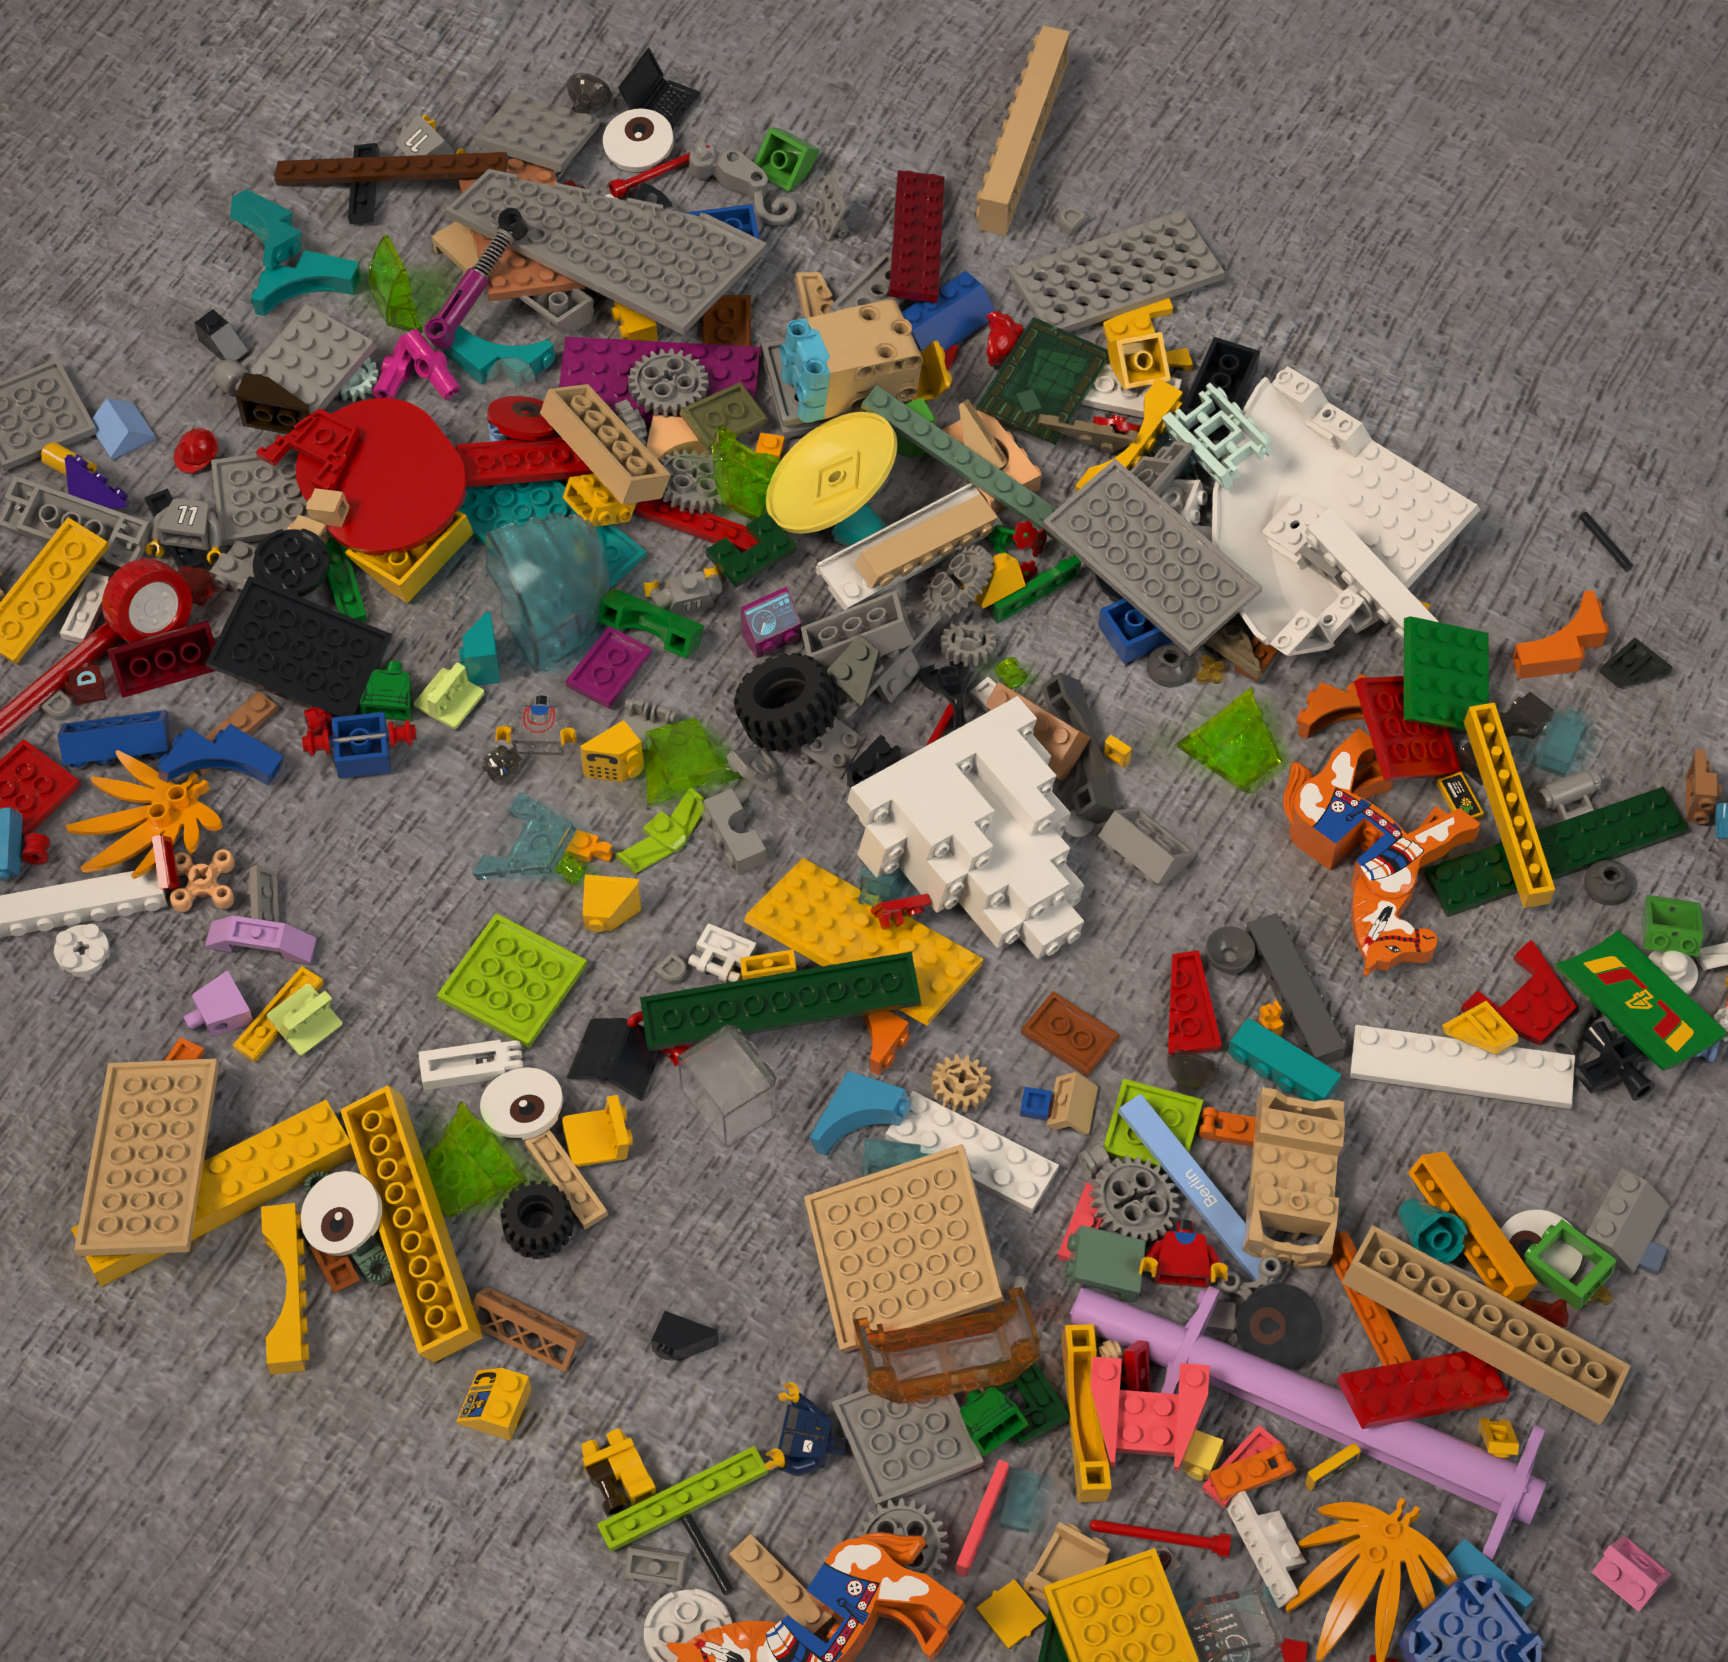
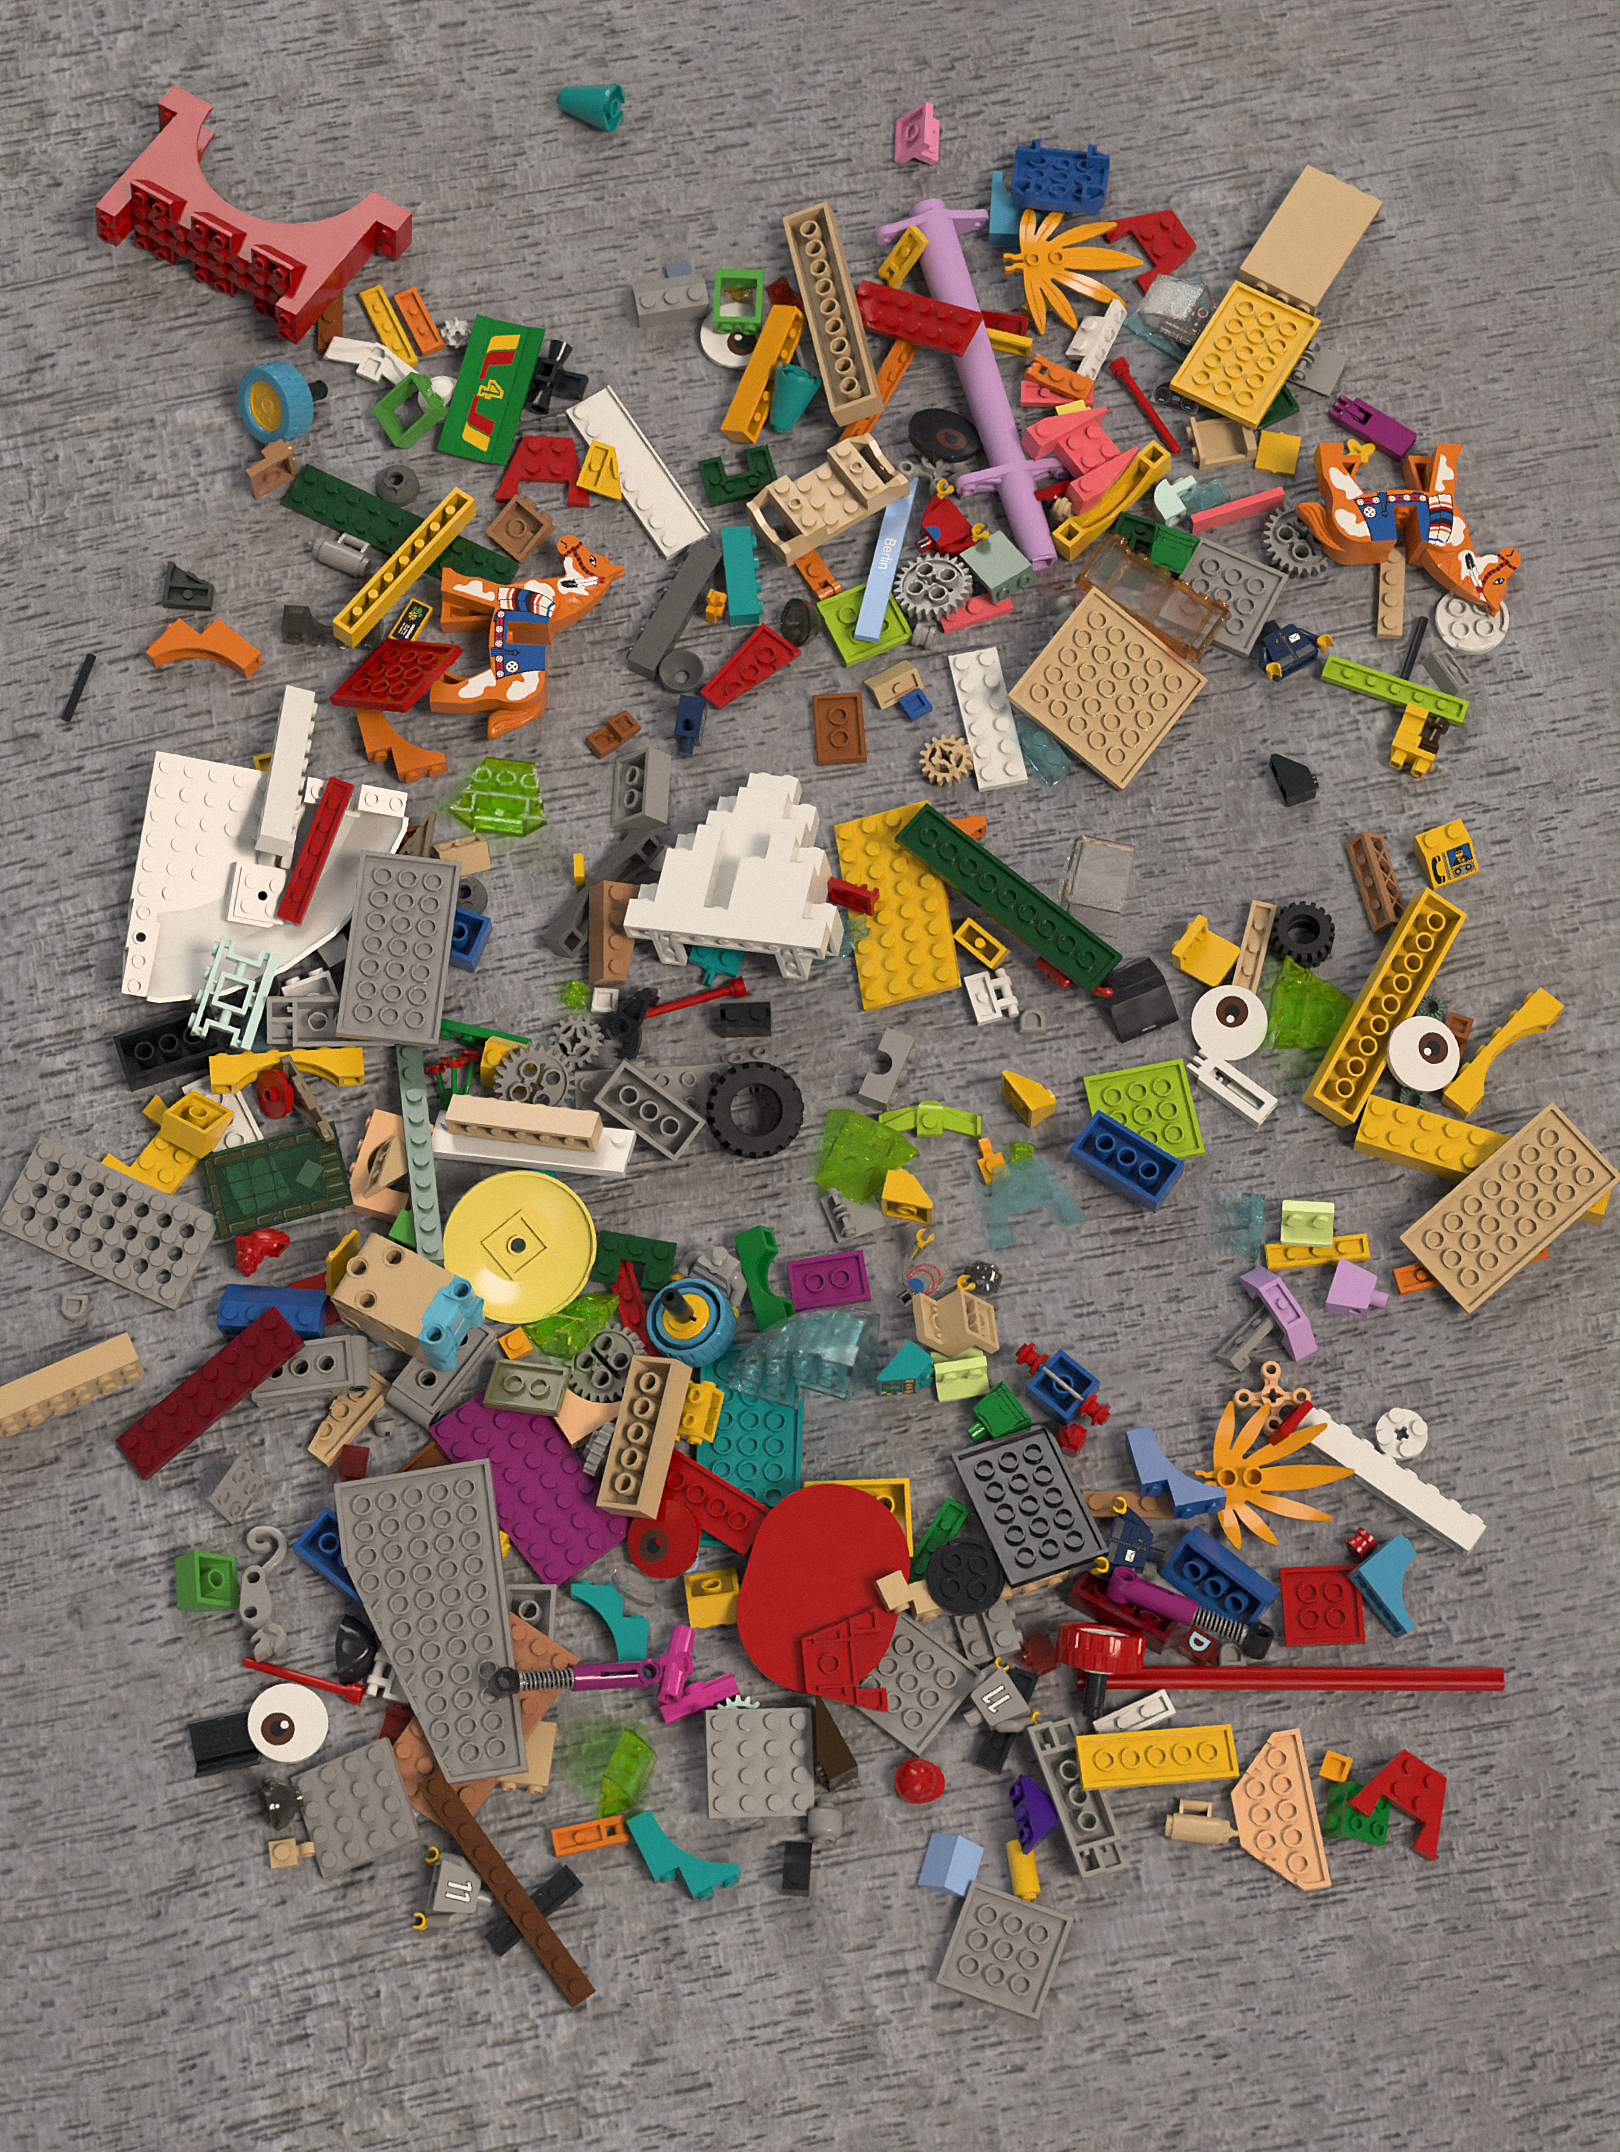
camera: 130 degrees left, 10 degrees up
teal arch [230,189,302,269] -> none
light grey gear [628,348,708,418] -> none
light grey plate [726,746,778,793] -> none
slope [741,587,802,658] -> none
dark azure arch [809,1071,911,1155] -> none
pearl dark grey wing [827,634,880,707] -> none
green plate [1404,616,1489,733] -> none
clear light blue brick [1533,705,1586,778] -> none
none -> tan plate [268,1838,316,1870]
none -> red plate [276,776,355,926]
none -> clear red brick [339,1445,372,1482]
none -> tan panel [432,833,491,876]
none -> medium nougat plate [485,494,556,563]
none -> orange plate [551,1815,630,1858]
none -> dark orange slope [585,710,641,759]
none -> dark azure wheel [646,1278,736,1368]
none -> dark blue torso [674,694,708,757]
none -> yellow slope [683,1567,739,1628]
none -> dark green plate [697,444,778,508]
none -> tan bracket [912,1288,1000,1358]
none -> red plate [981,309,1029,337]
none -> blue brick [1069,1110,1185,1214]
none -> torso [1091,1497,1166,1578]
none -> piece [1106,1566,1275,1660]
none -> light aqua brick [1153,475,1197,527]
none -> clear light blue piece [1235,1192,1265,1260]

